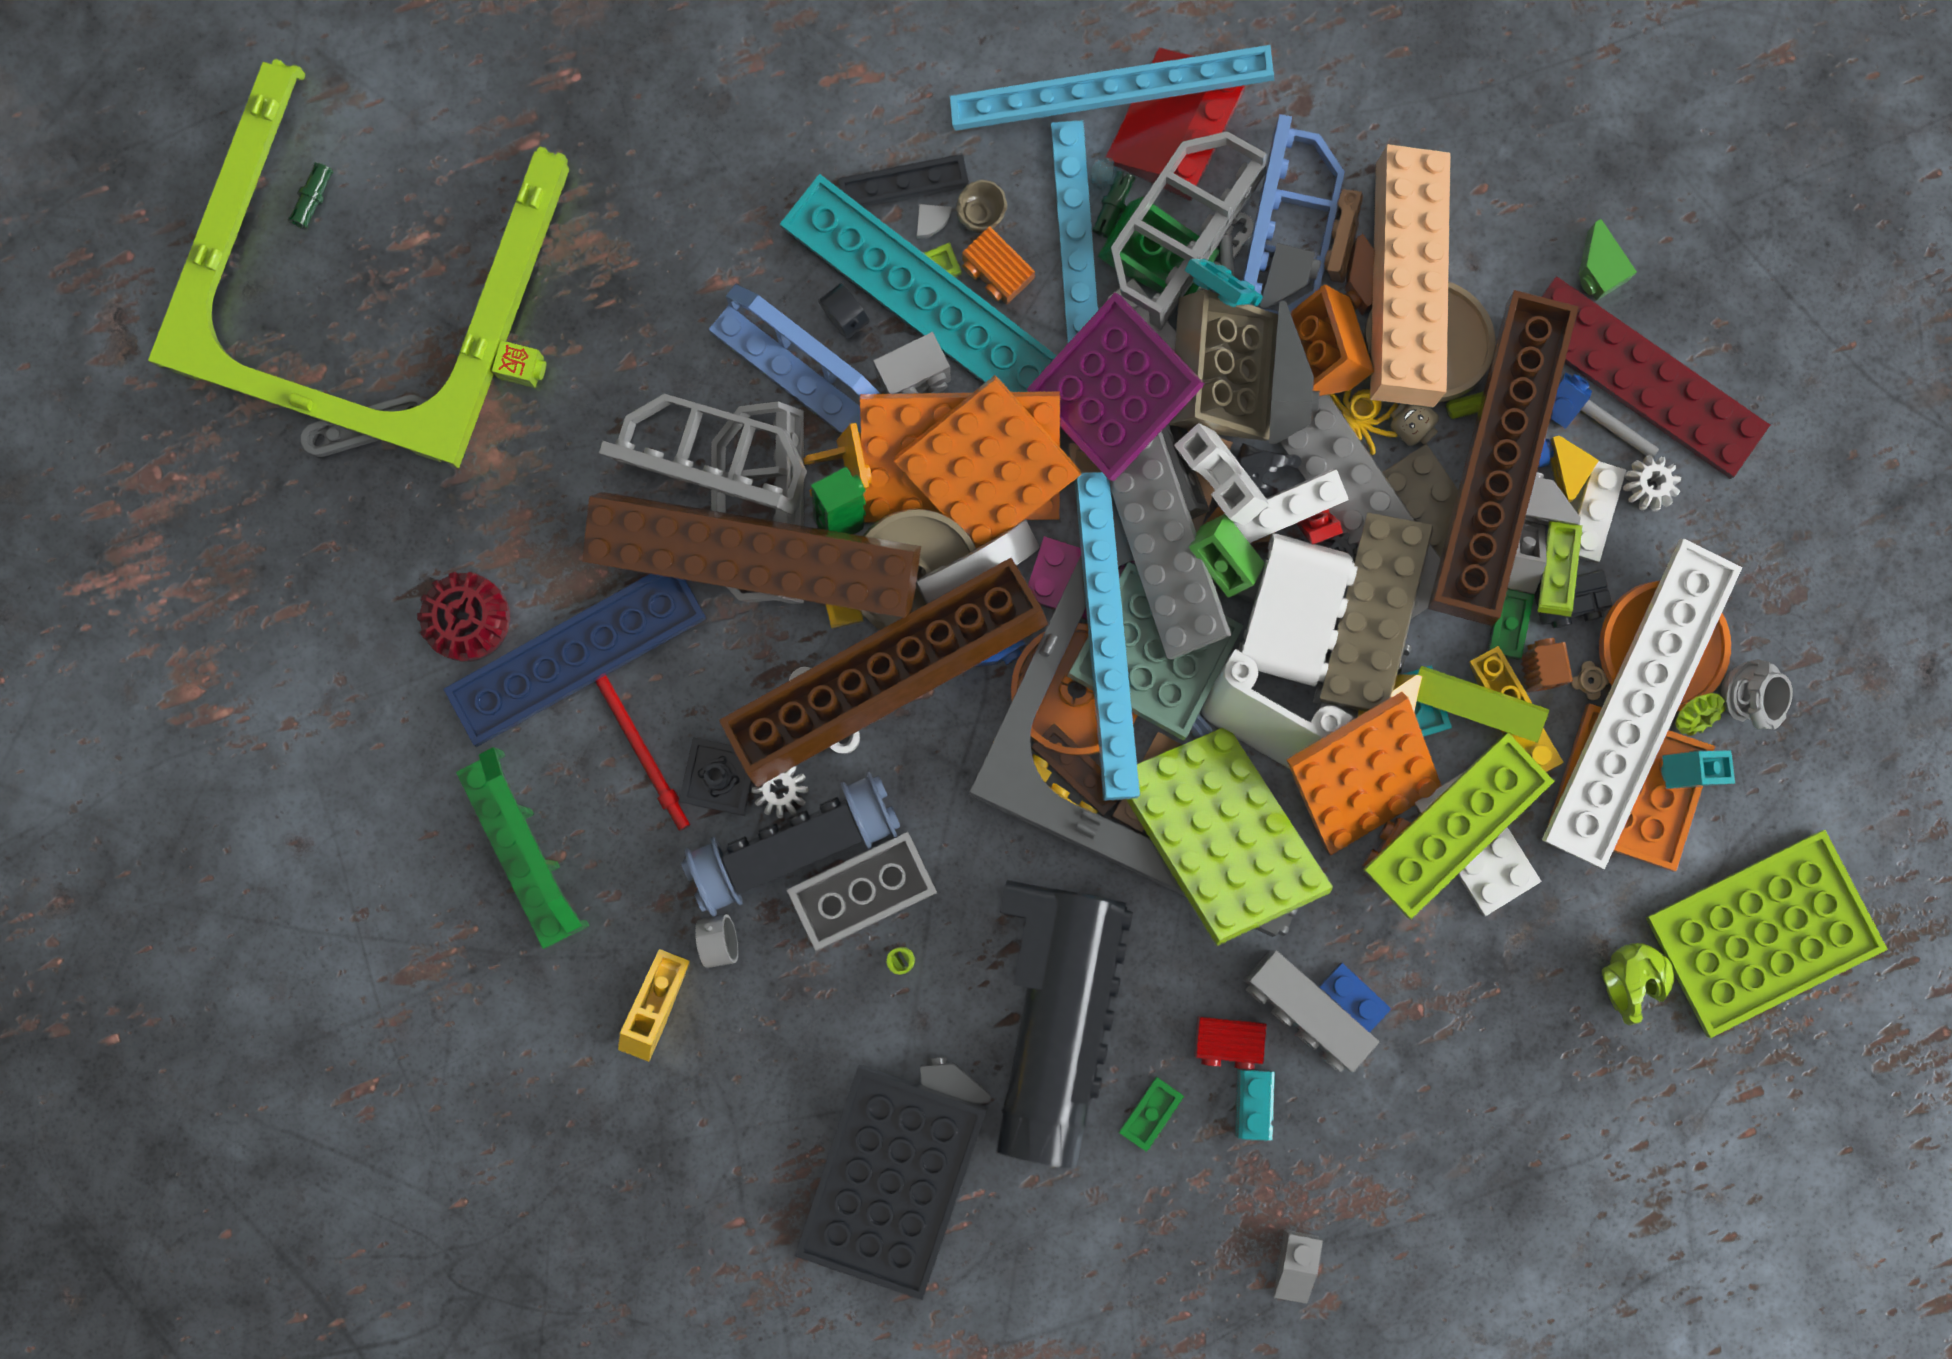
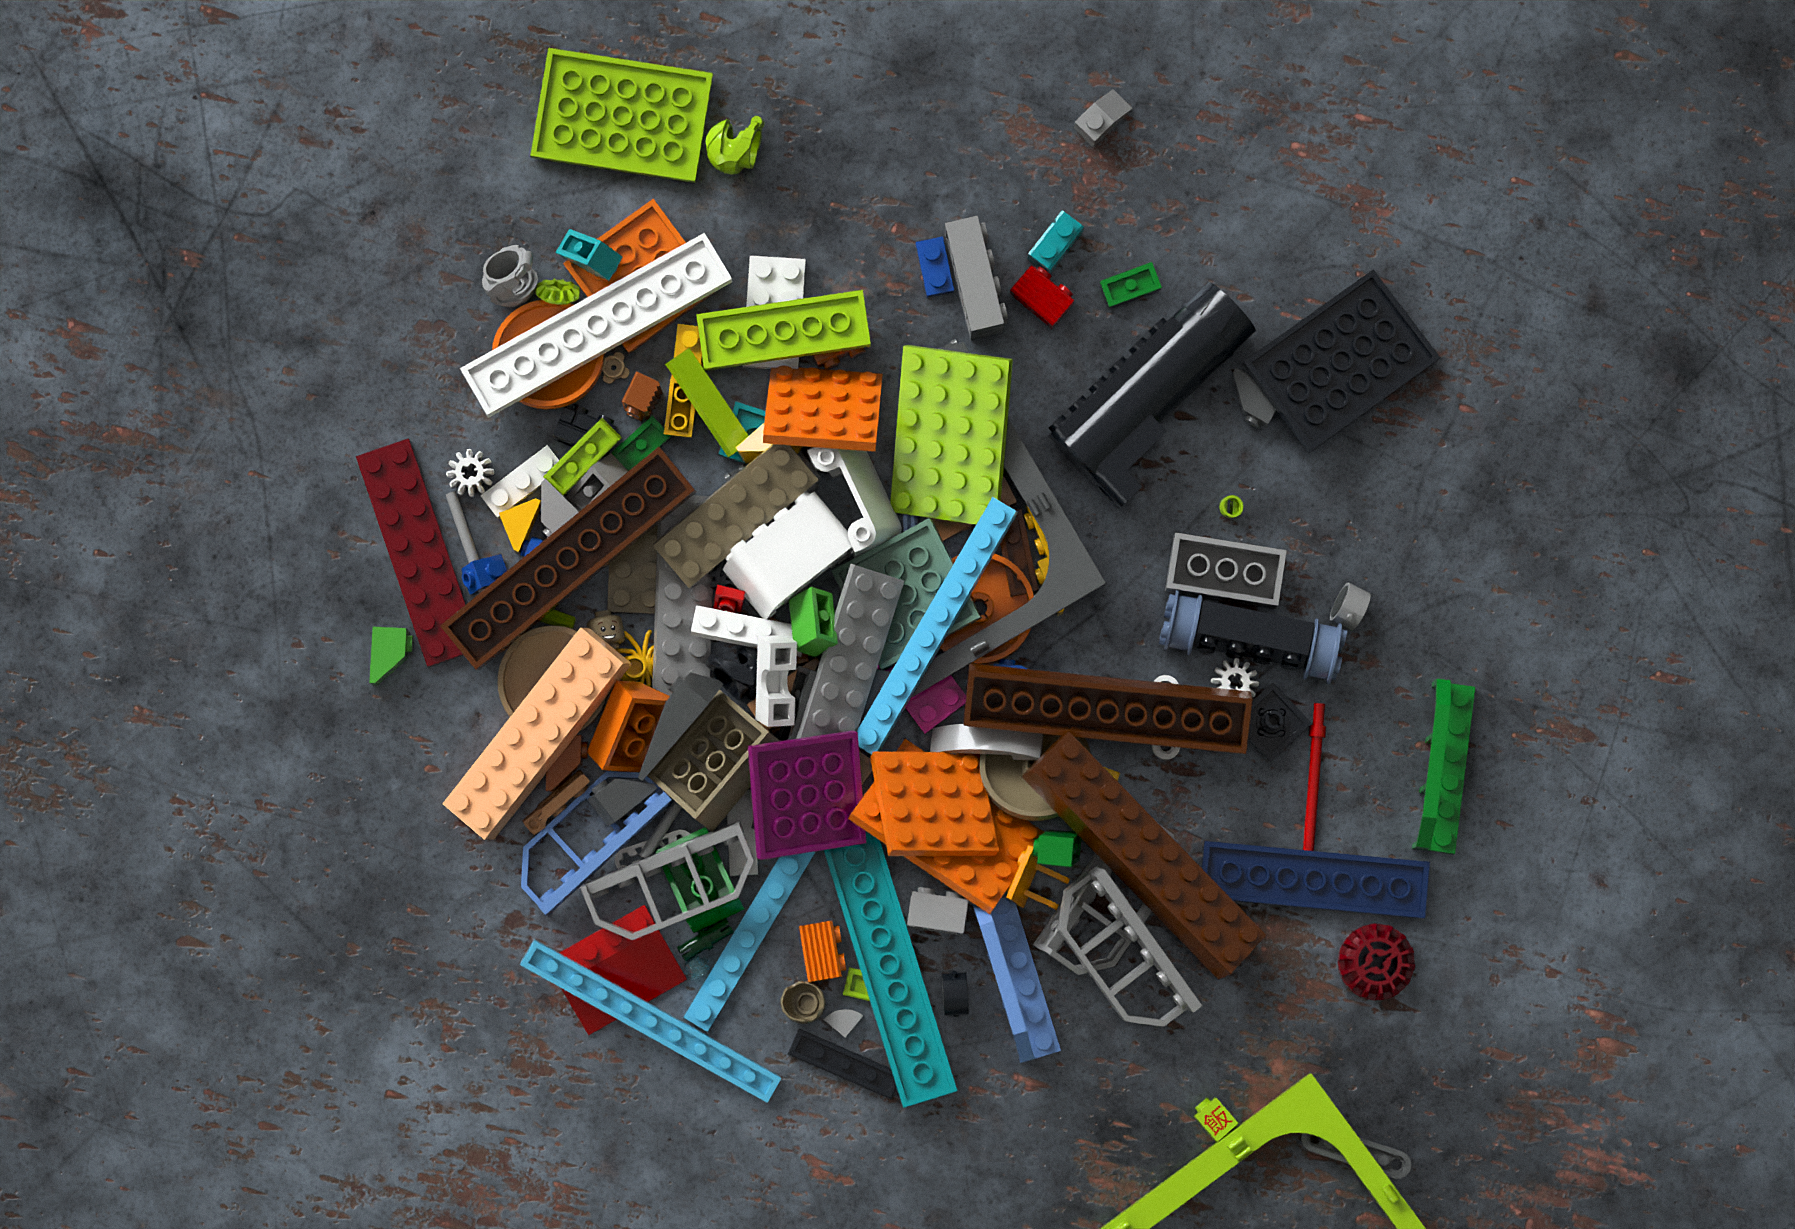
camera: 145 degrees left, 0 degrees up
yellow slope [618,949,690,1062] -> none
teal plate [1184,259,1263,307] -> none

